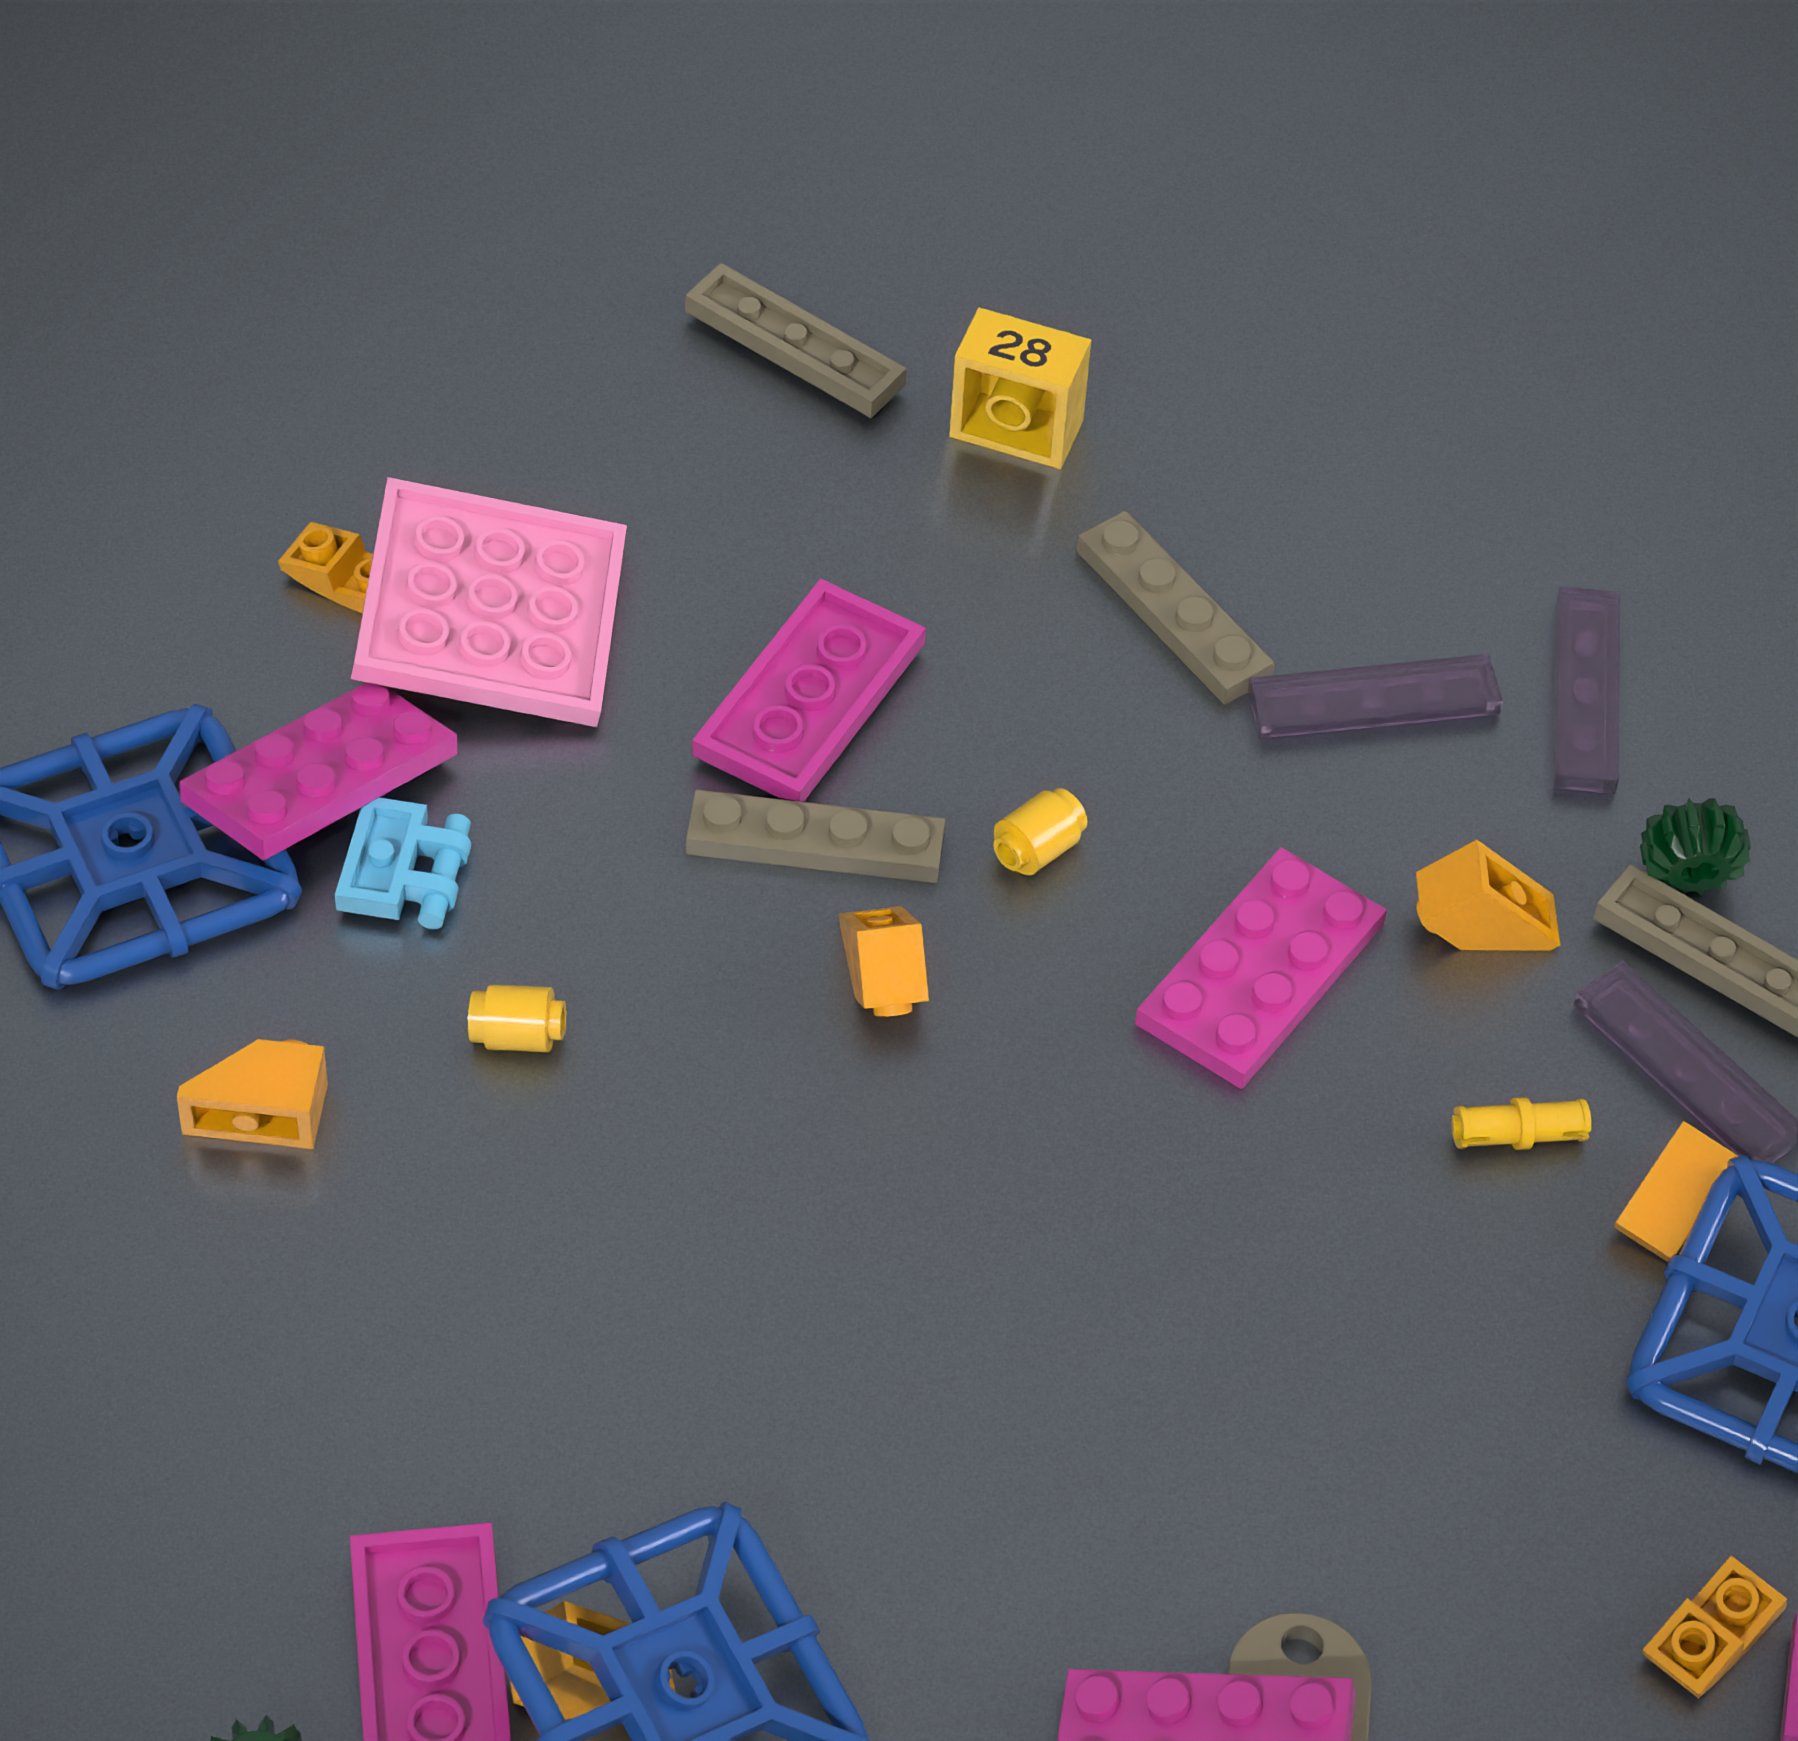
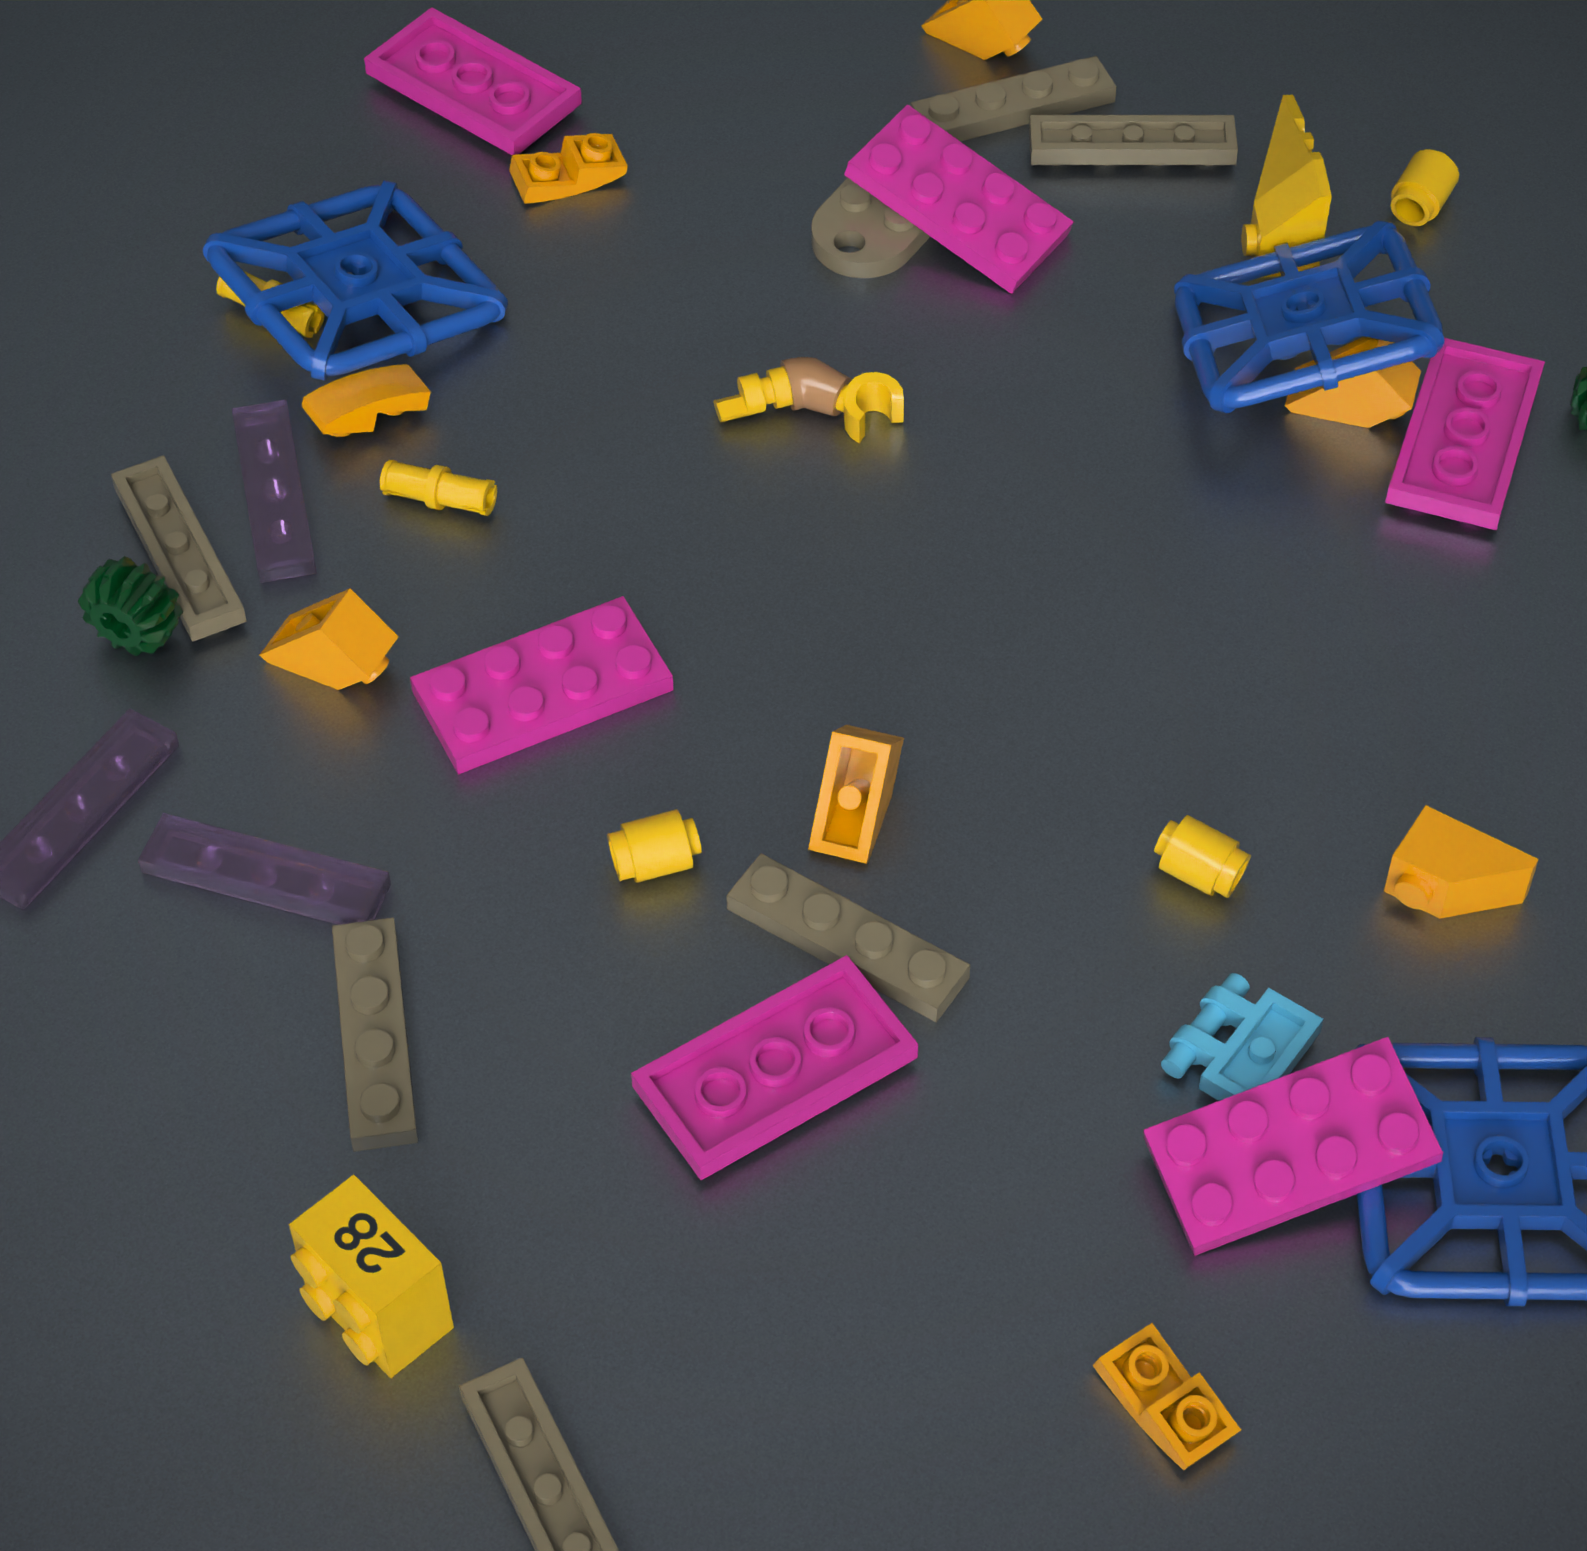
camera: 150 degrees left, 0 degrees up
bright pink plate [351,477,627,727] -> none
none -> yellow piece [713,357,904,444]

